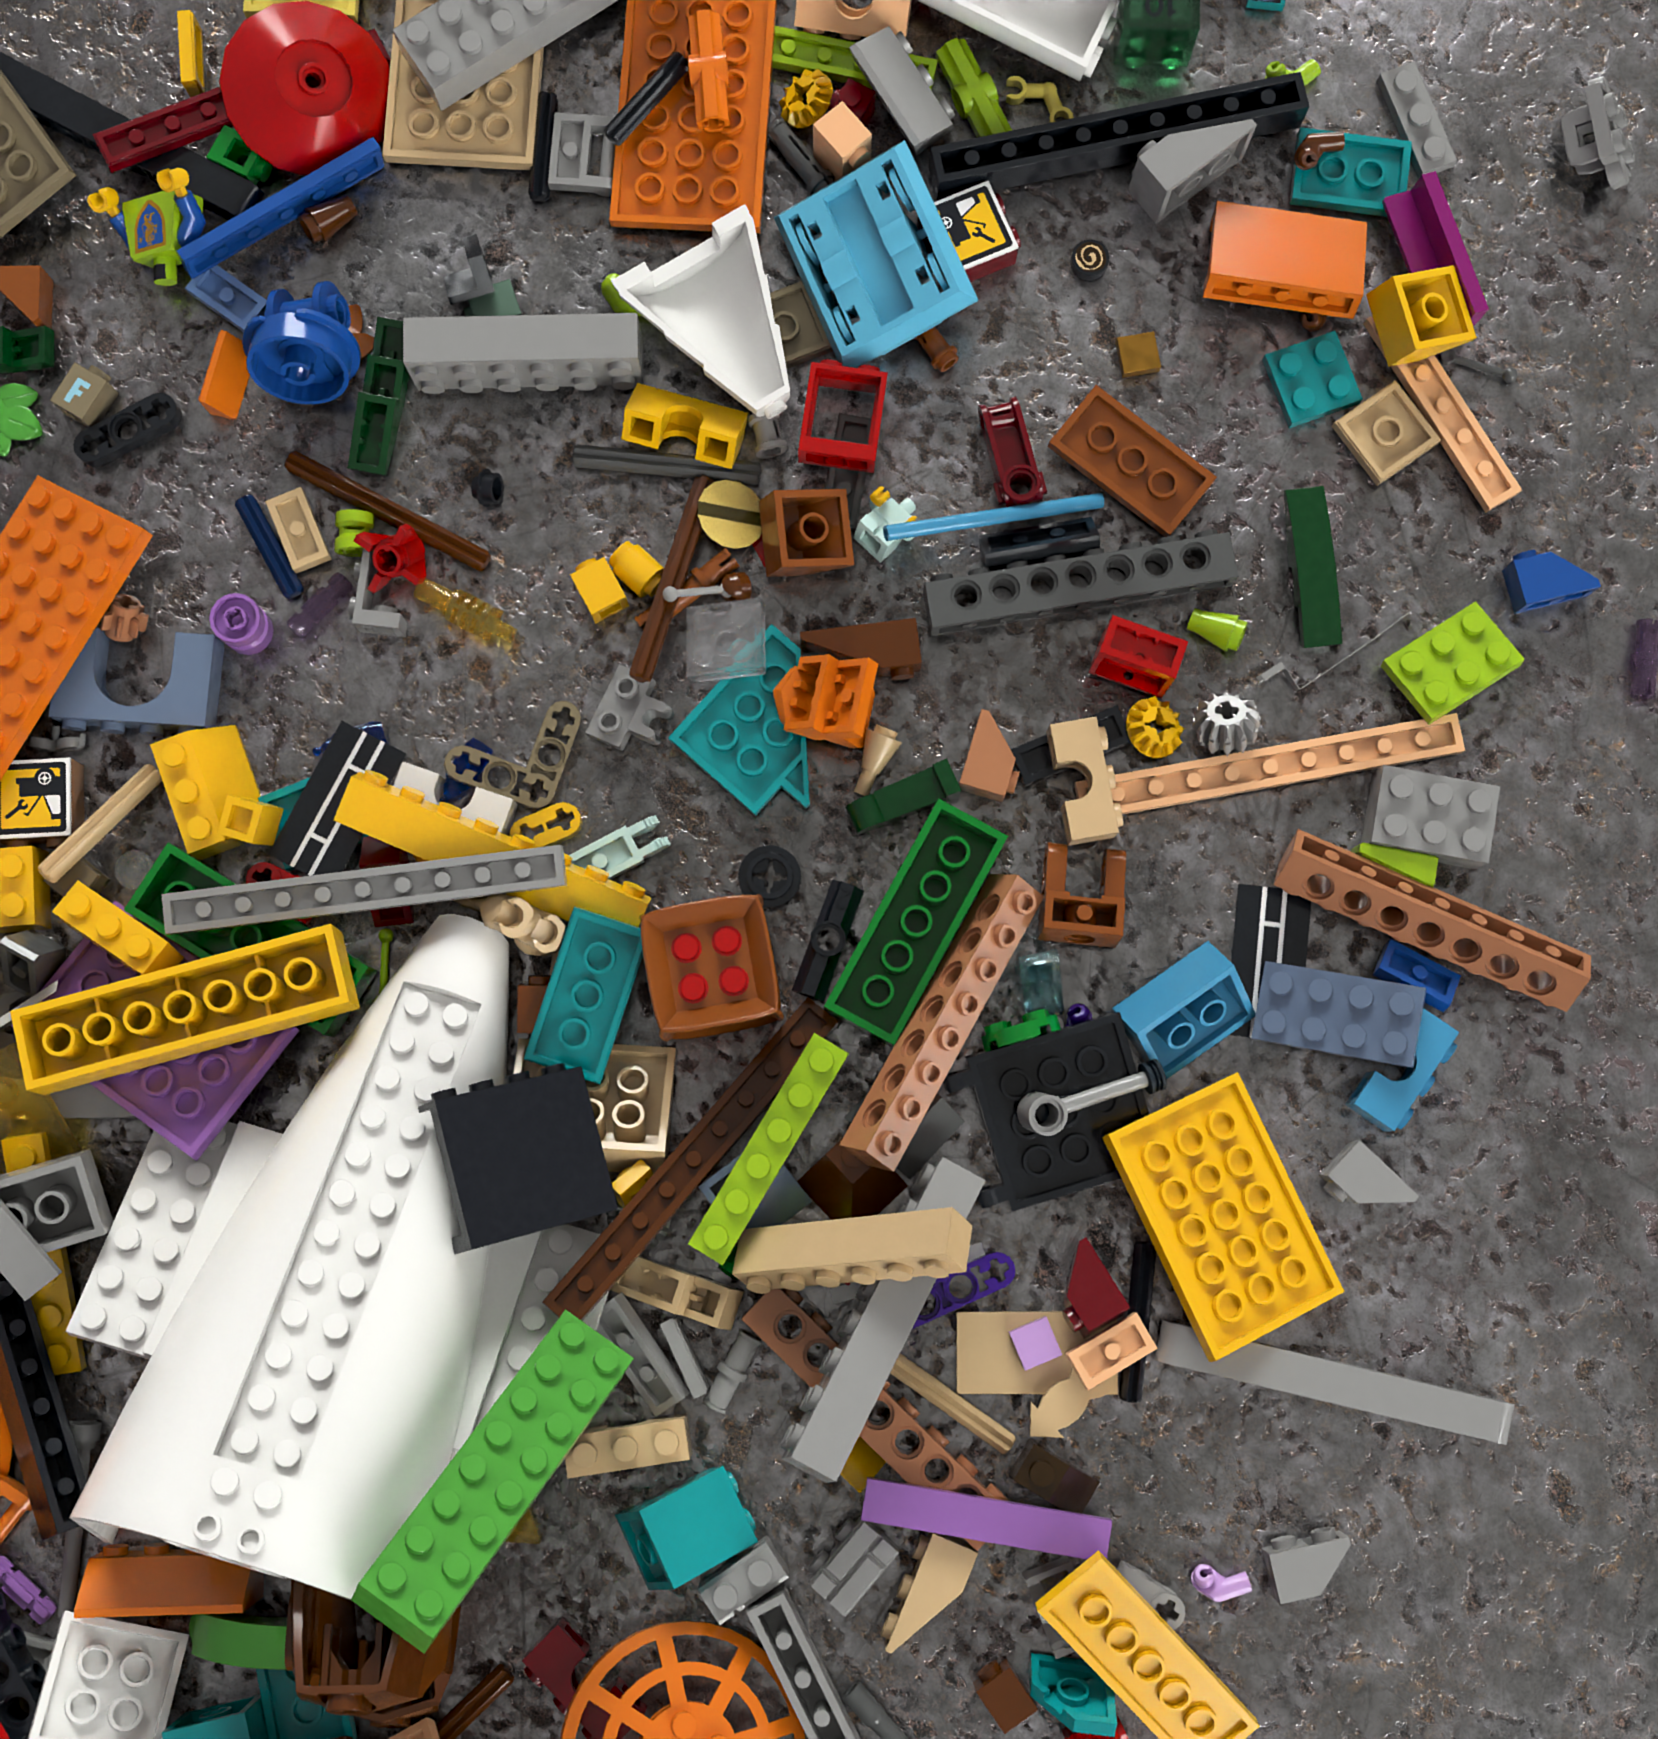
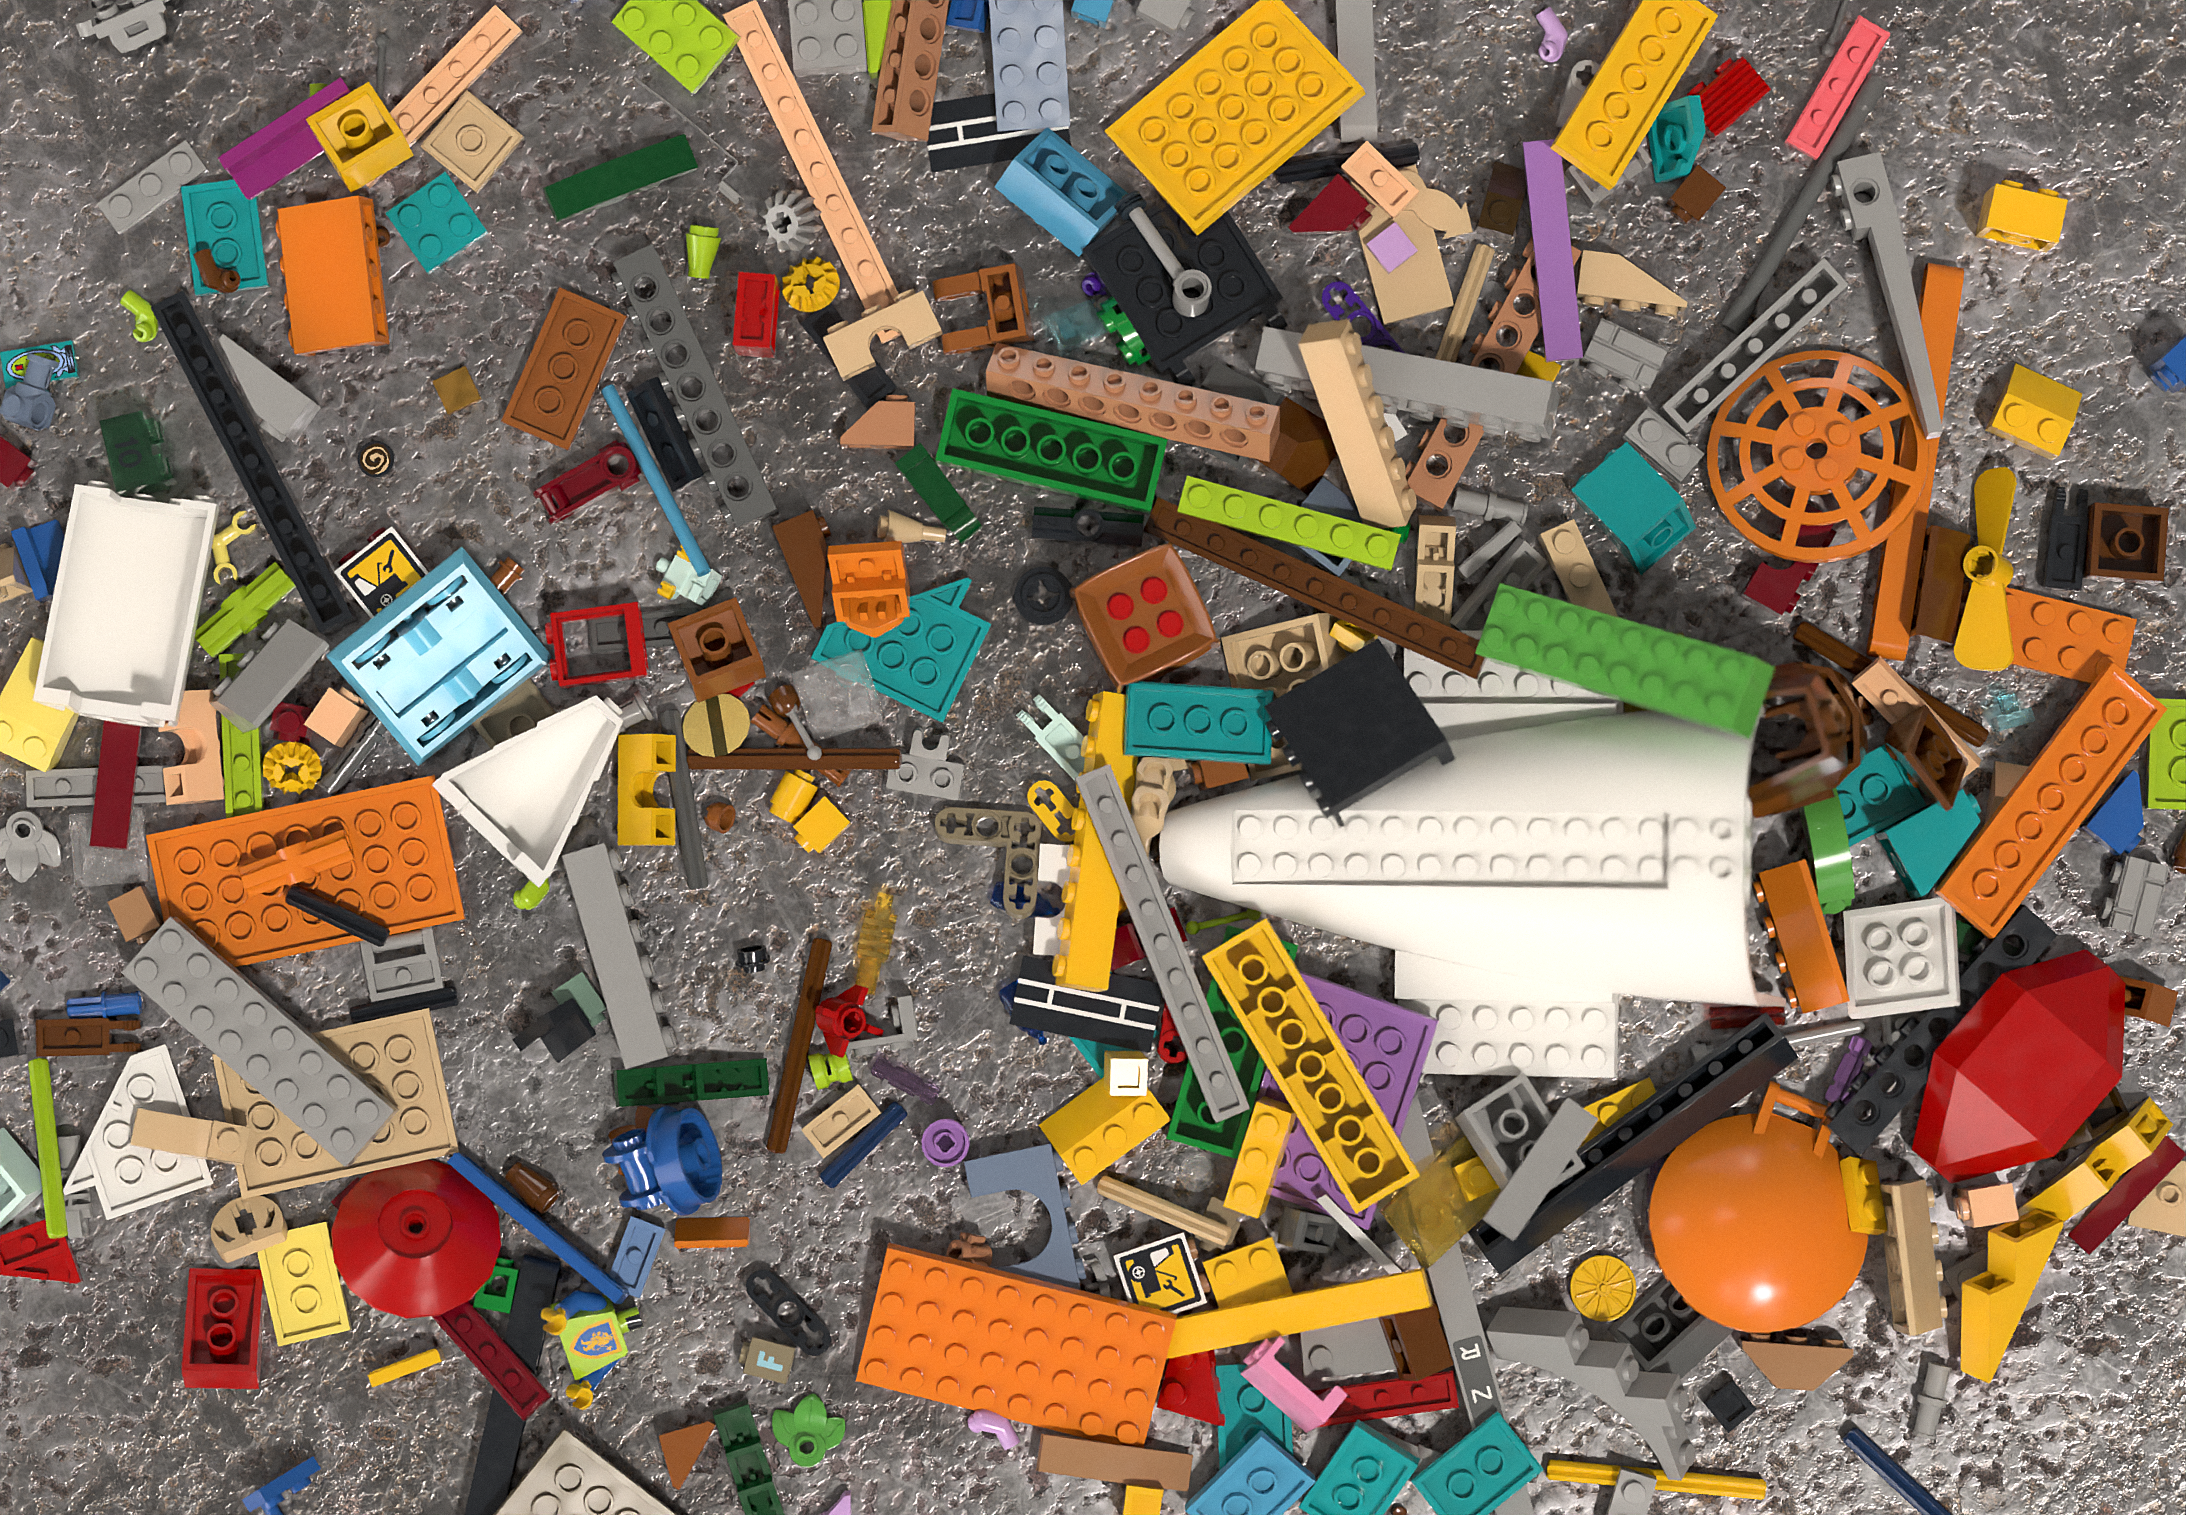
camera: 105 degrees left, 5 degrees up
none -> dark orange hinge [703,802,736,834]

